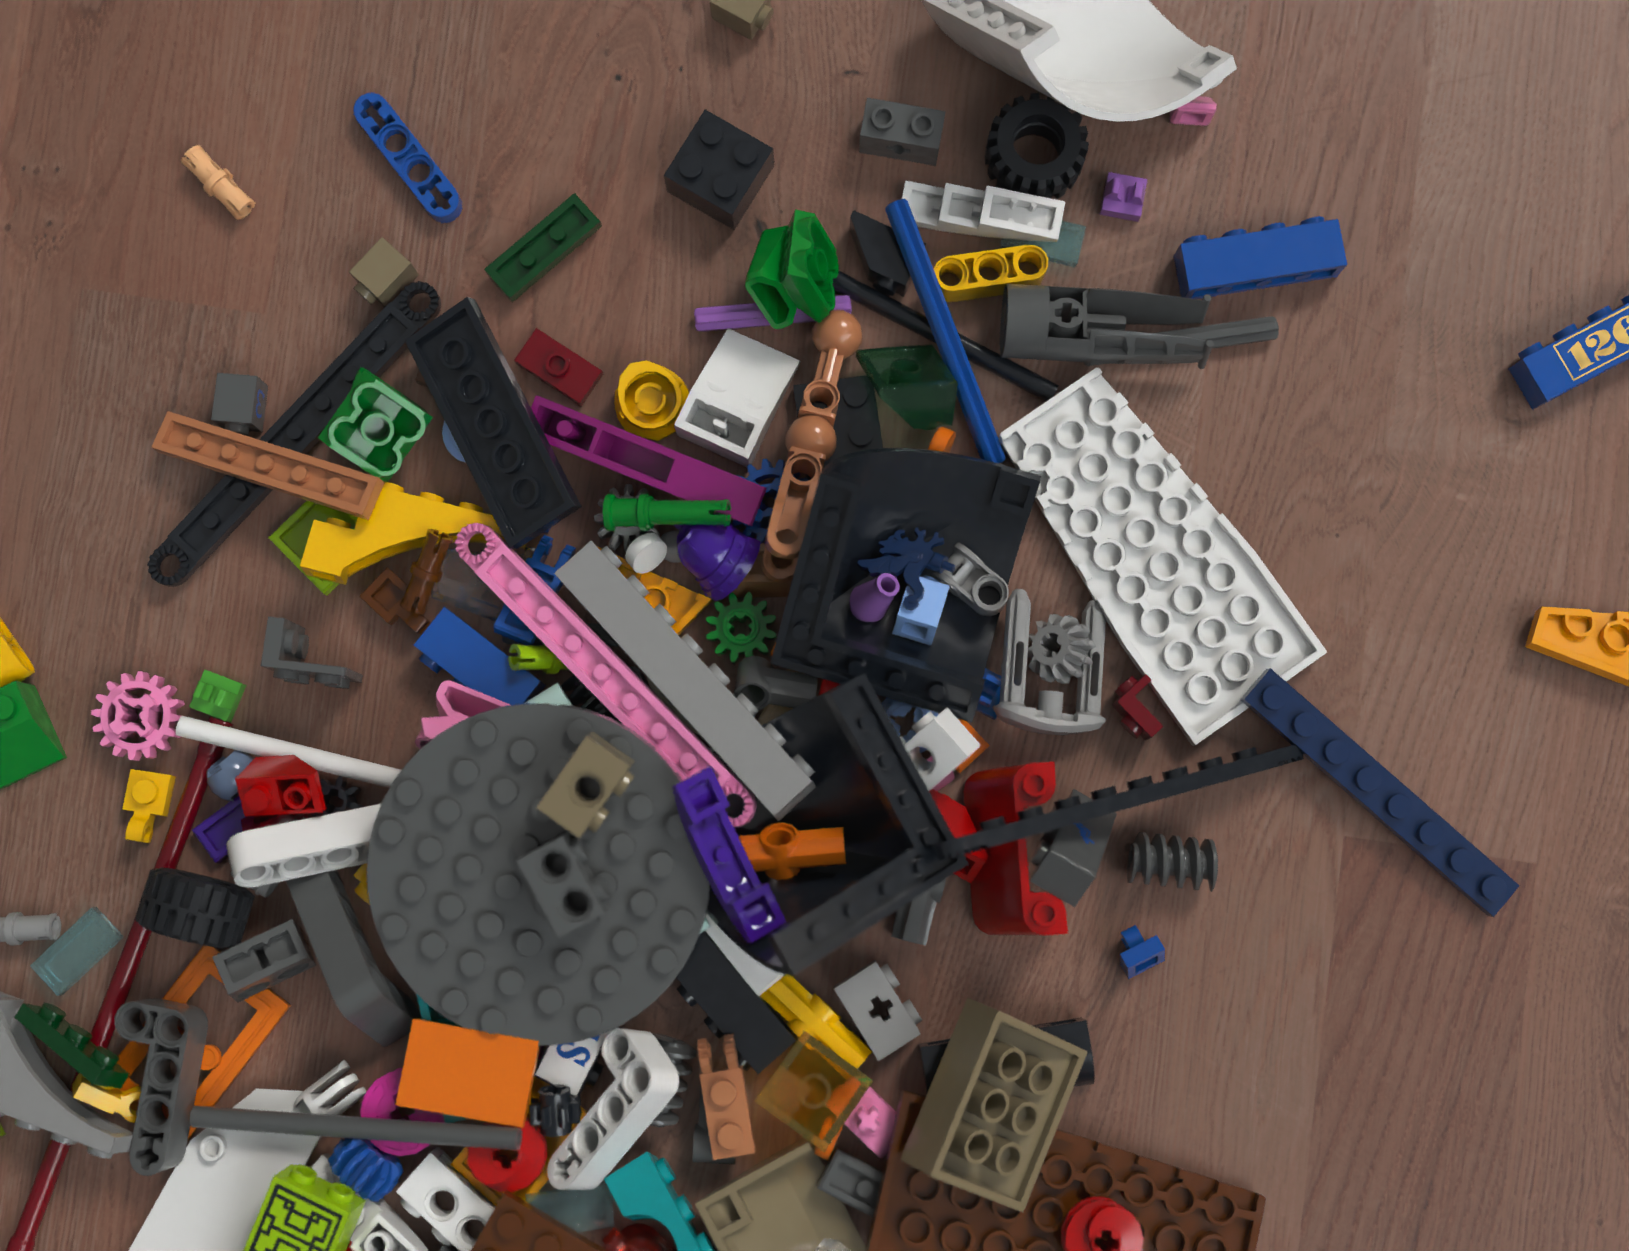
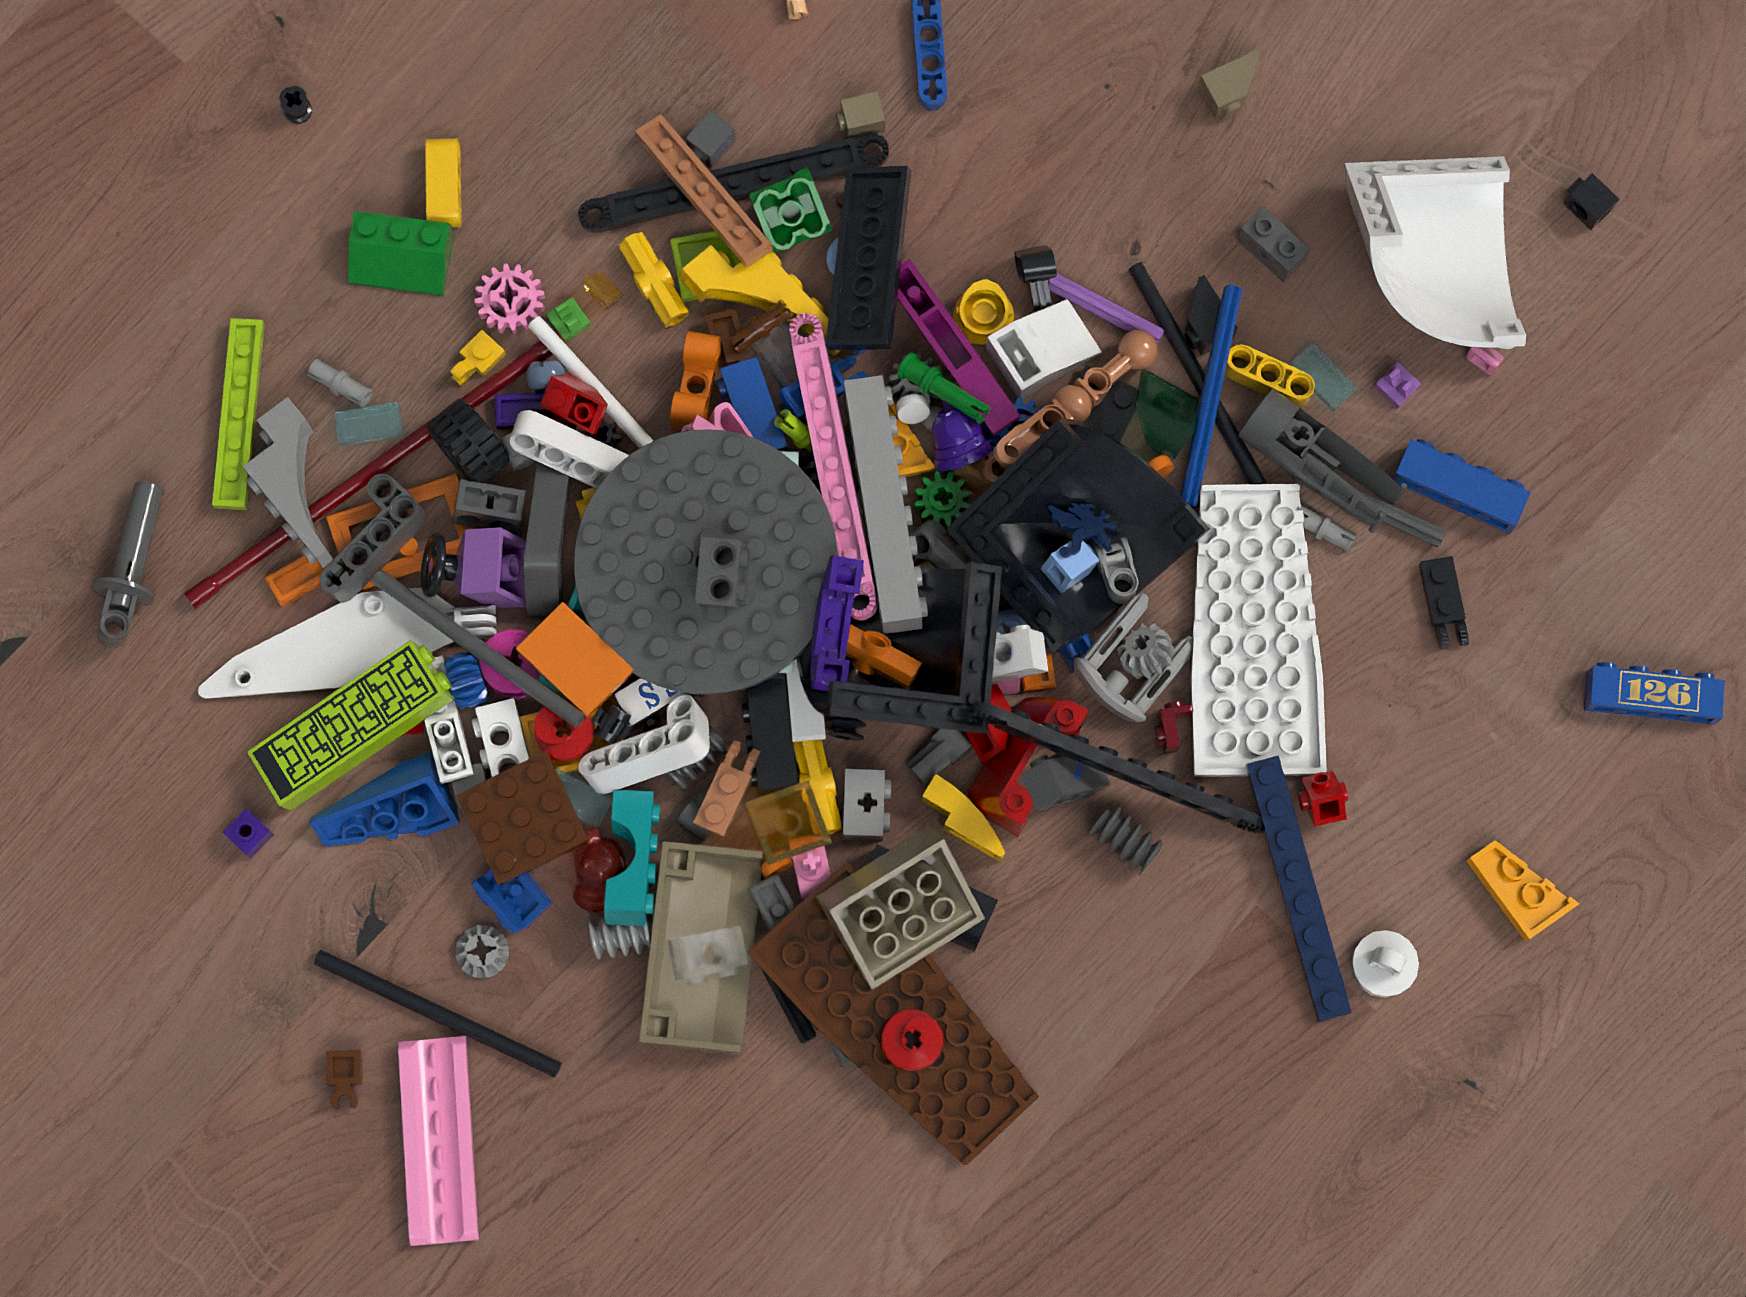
camera: 30 degrees right, 5 degrees down
dark green plate [14,1003,130,1089] -> none
yellow plate [72,1073,142,1123] -> none
dark grey bracket [261,616,363,689] -> none
dark green plate [484,193,602,302] -> none
dark red plate [514,328,603,406] -> none
dark tan brick [536,731,635,839] -> none
black brick [664,109,775,230] -> none
green piece [745,209,839,329] -> none
medium lavender cone [850,573,900,622] -> none
white slope [902,181,1065,242] -> none
black tyre [985,93,1089,200] -> none
blue tile [1120,925,1165,979] -> none
none -> orange tile [265,555,324,607]
none -> medium lavender piece [421,528,526,608]
none -> clear yellow slope [584,273,623,310]
none -> yellow piece [618,232,689,328]
none -> orange beam [670,331,721,432]
none -> yellow slope [921,774,1005,862]
none -> black beam [1014,245,1057,312]
none -> light grey pin [1297,504,1357,552]
none -> red brick [1298,771,1348,827]
none -> white tile [1351,930,1419,998]
none -> black hinge [1419,556,1469,650]

